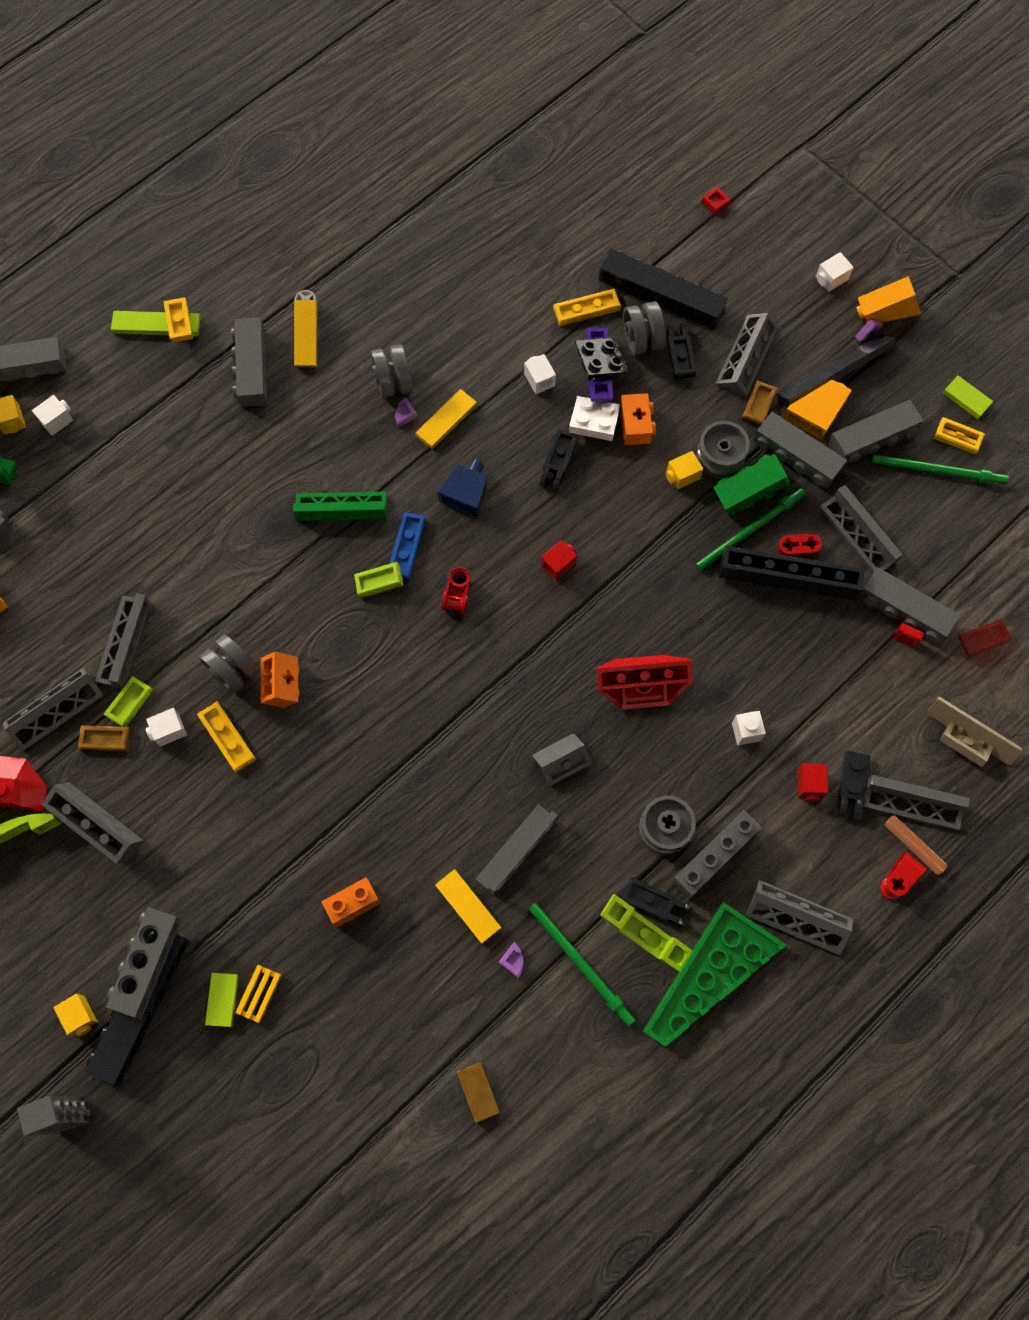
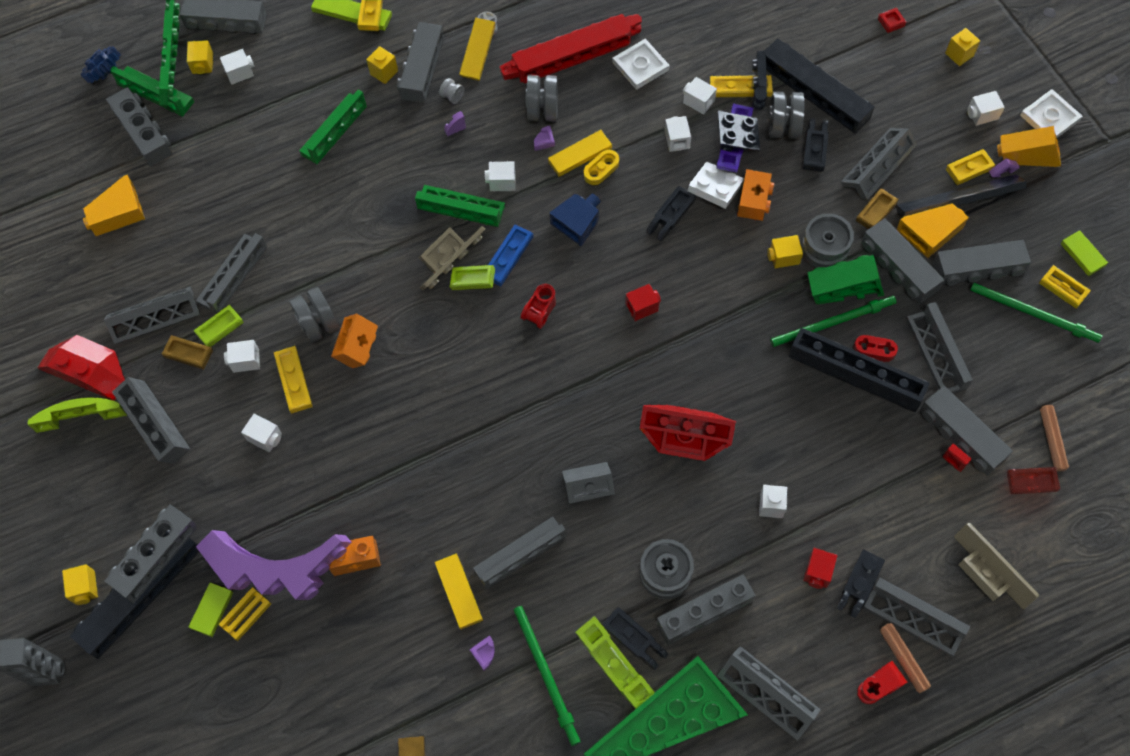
camera: 20 degrees right, 5 degrees down
none -> medium lavender arch [196,530,352,600]
none -> white brick [241,414,282,452]
none -> green fence [299,89,367,164]
none -> yellow brick [366,46,398,84]
none -> dark tan bracket [419,226,485,291]
none -> light grey wheel [439,78,464,104]
none -> medium lavender tile [444,111,466,136]
none -> white brick [485,162,516,191]
none -> red hinge [499,14,642,83]
none -> yellow plate [584,150,619,185]
none -> white plate [613,39,670,90]
none -> white brick [683,77,717,115]
none -> black hinge [751,51,767,110]
none -> yellow brick [945,28,980,66]
none -> yellow plate [946,149,995,185]
none -> white plate [1020,89,1082,138]
none -> nougat axle [1040,405,1069,472]

